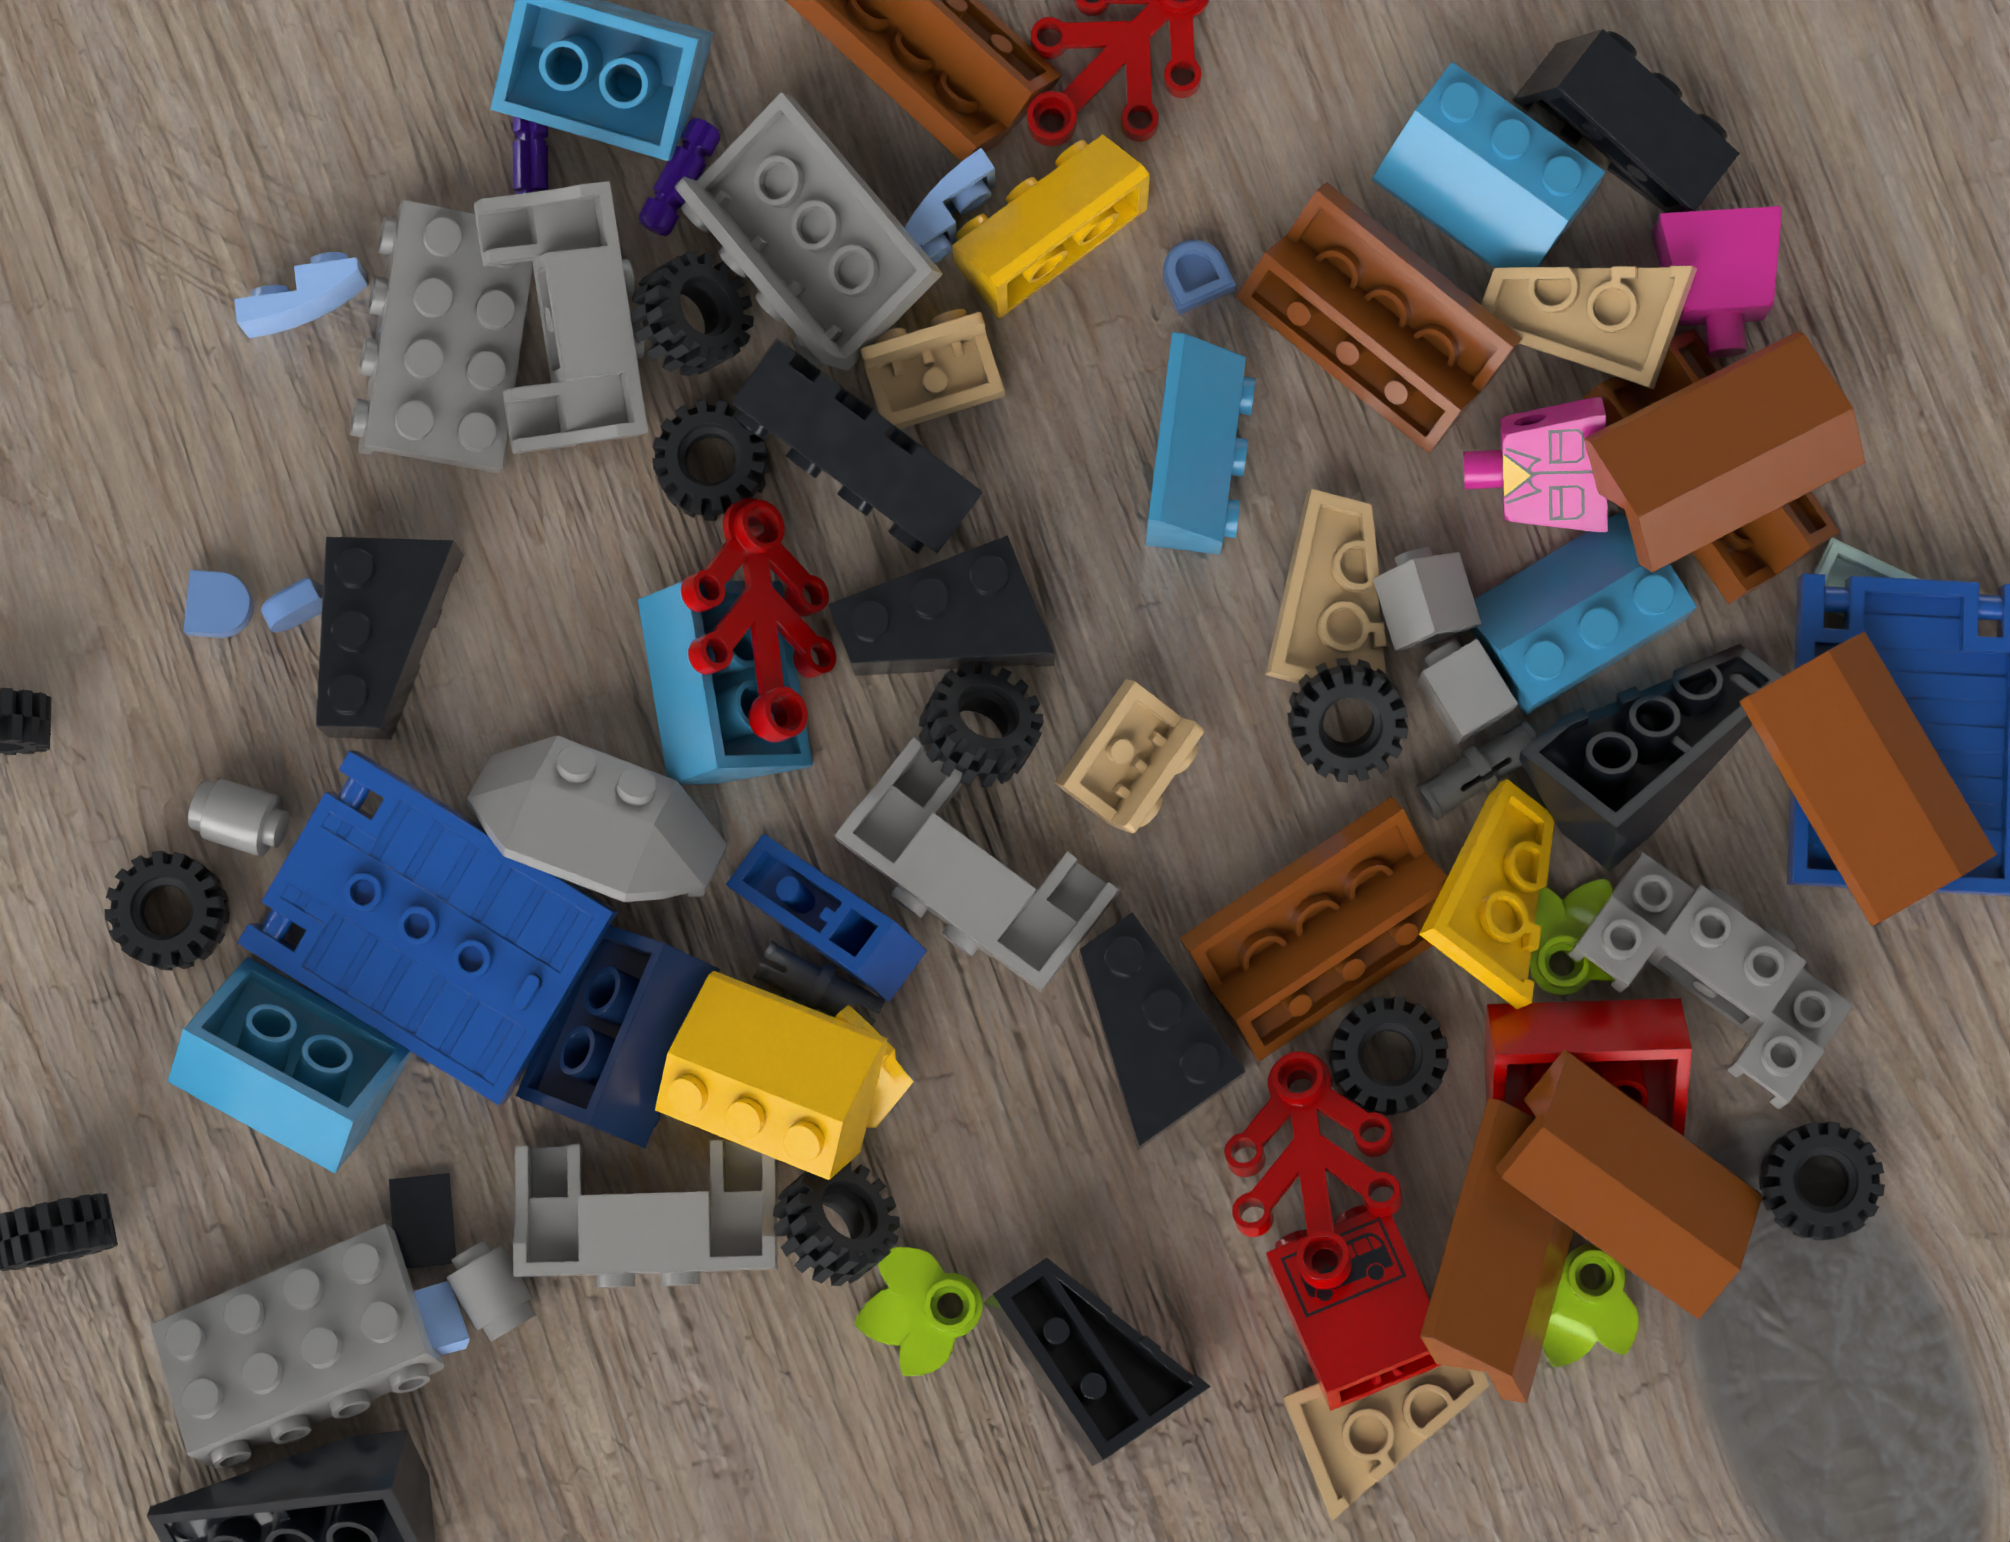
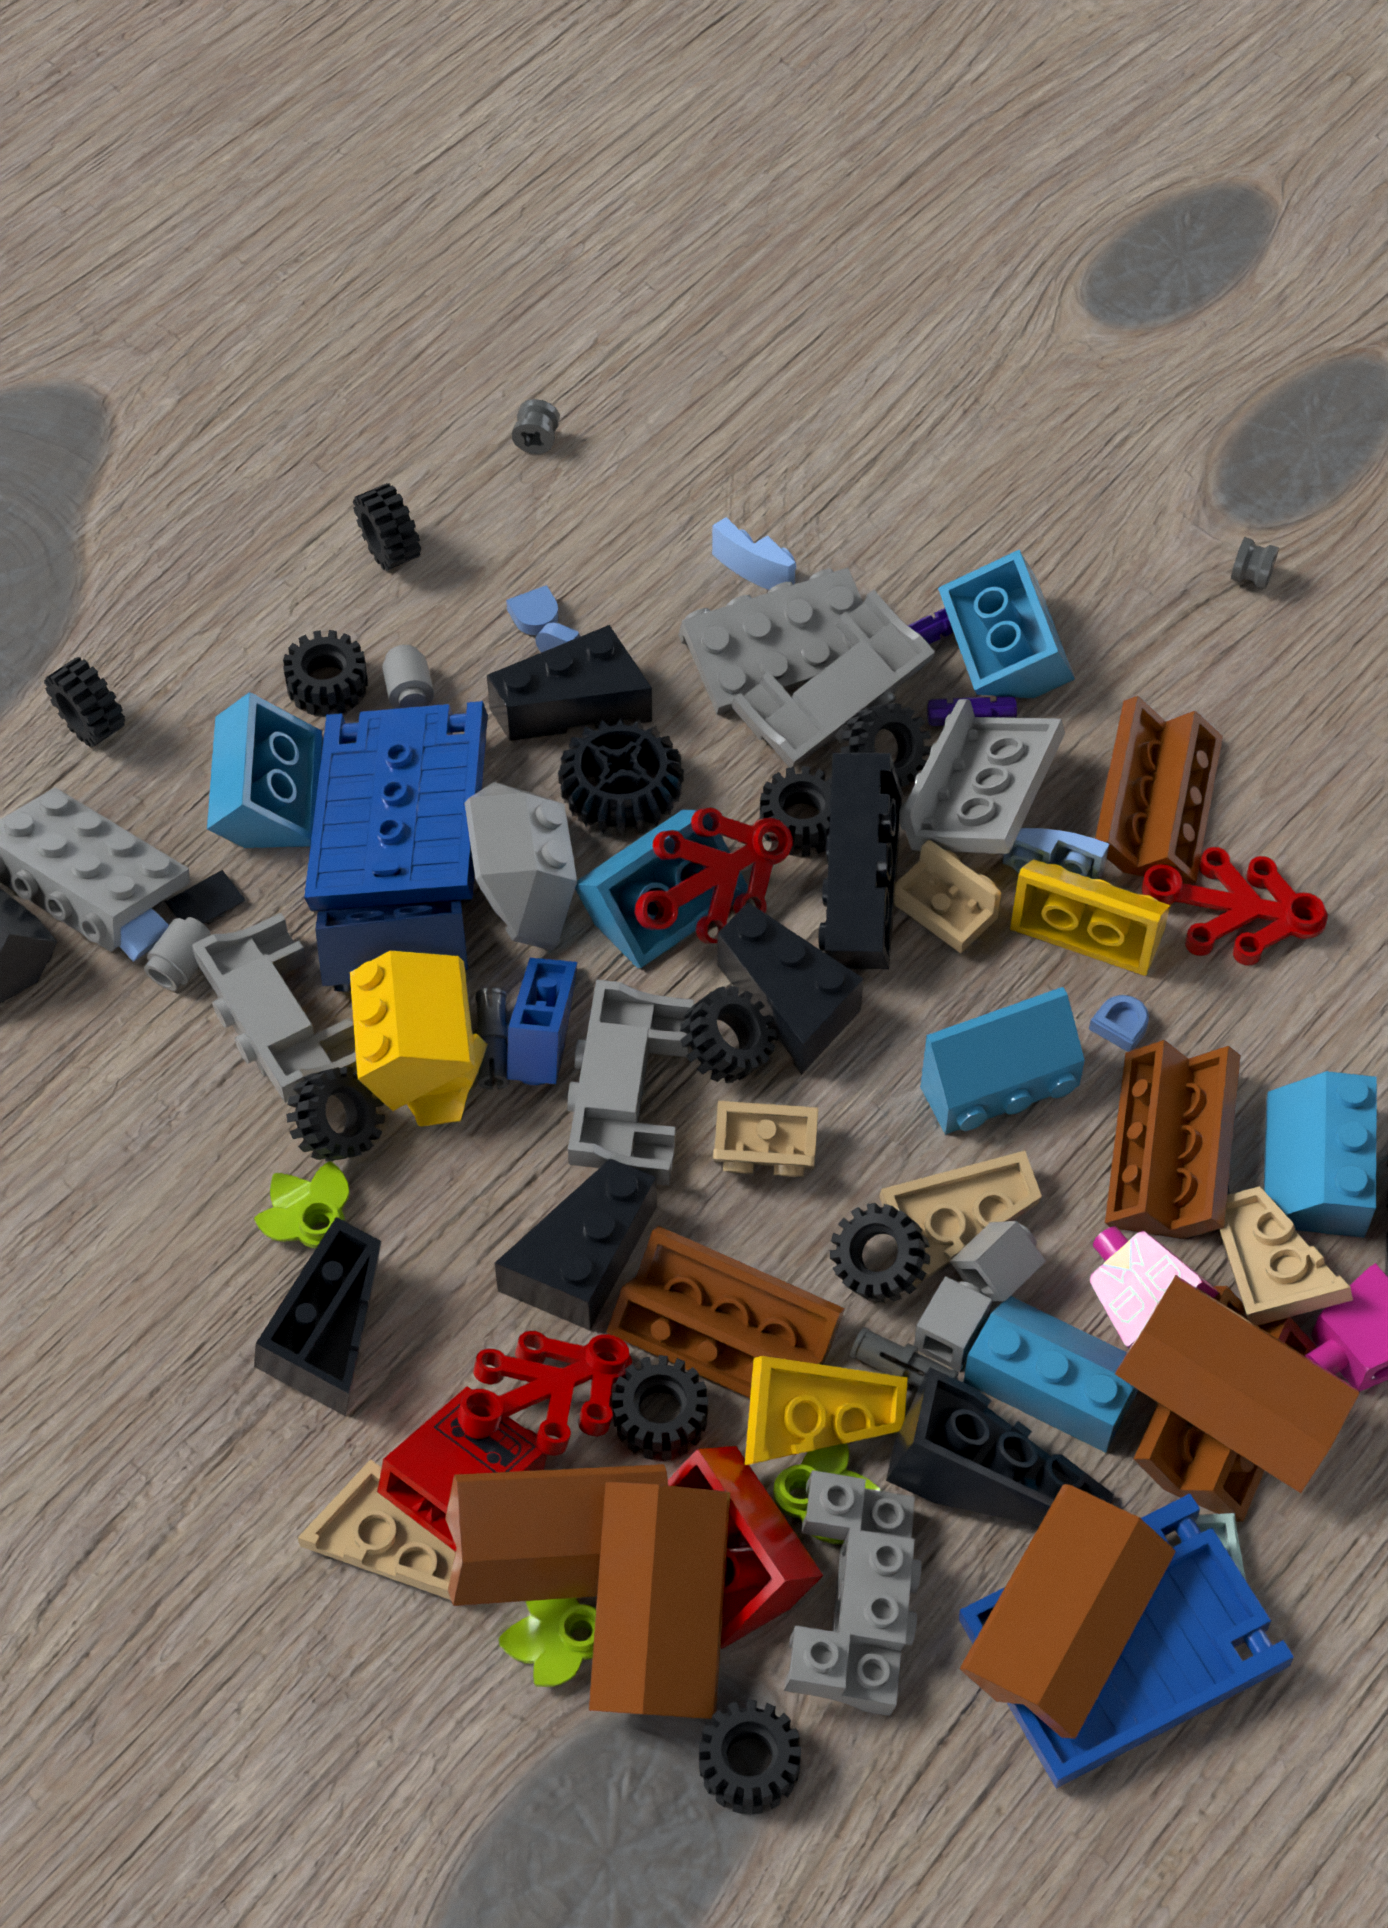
camera: 55 degrees right, 25 degrees down
none -> black gear [558,717,684,836]

